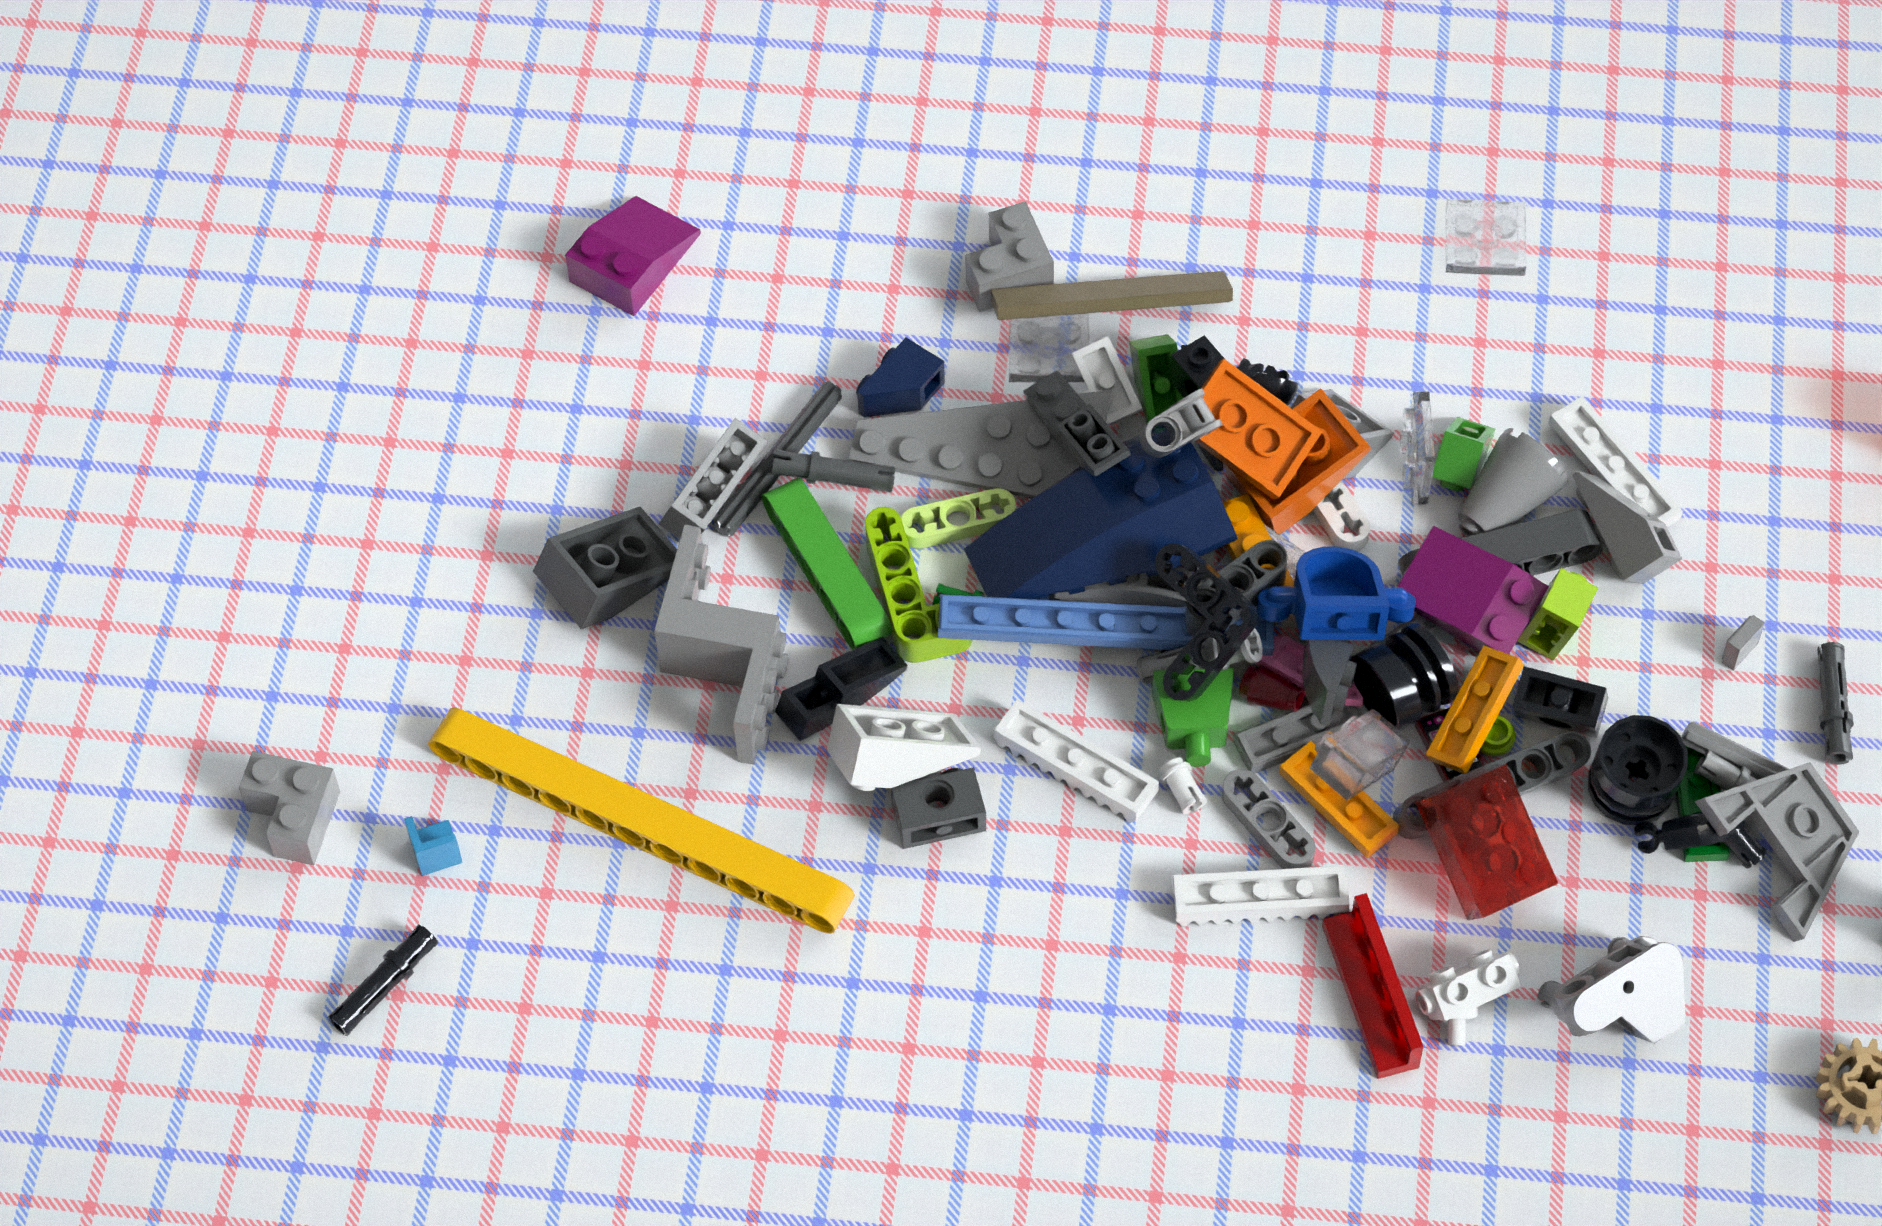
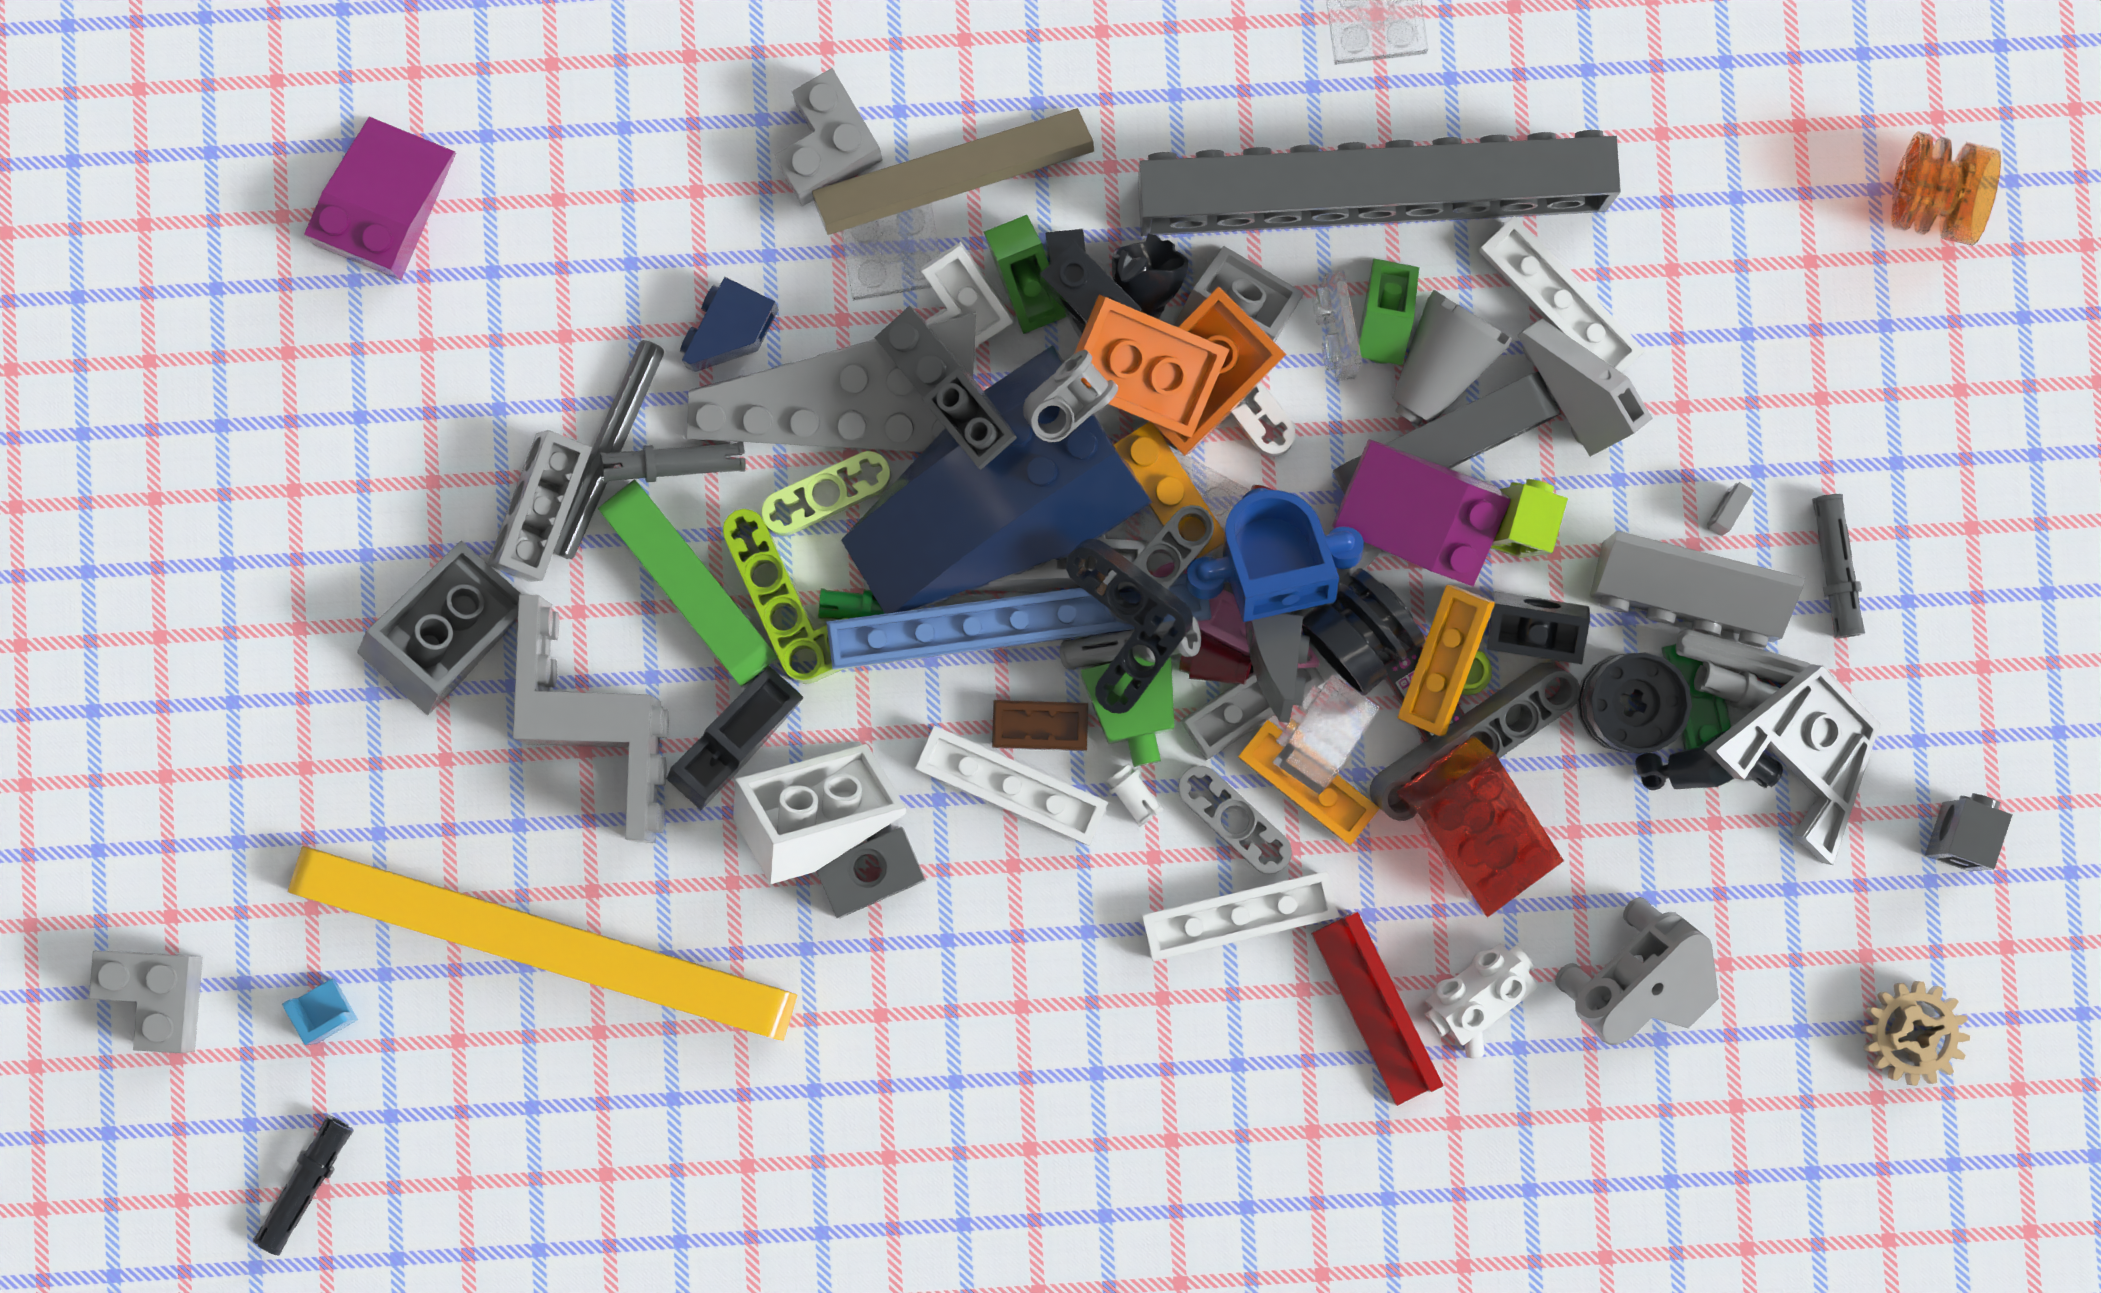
camera: 10 degrees left, 25 degrees up
none -> reddish brown plate [992,700,1088,751]
none -> dark grey brick [1138,130,1621,236]
none -> light grey slope [1590,531,1805,648]

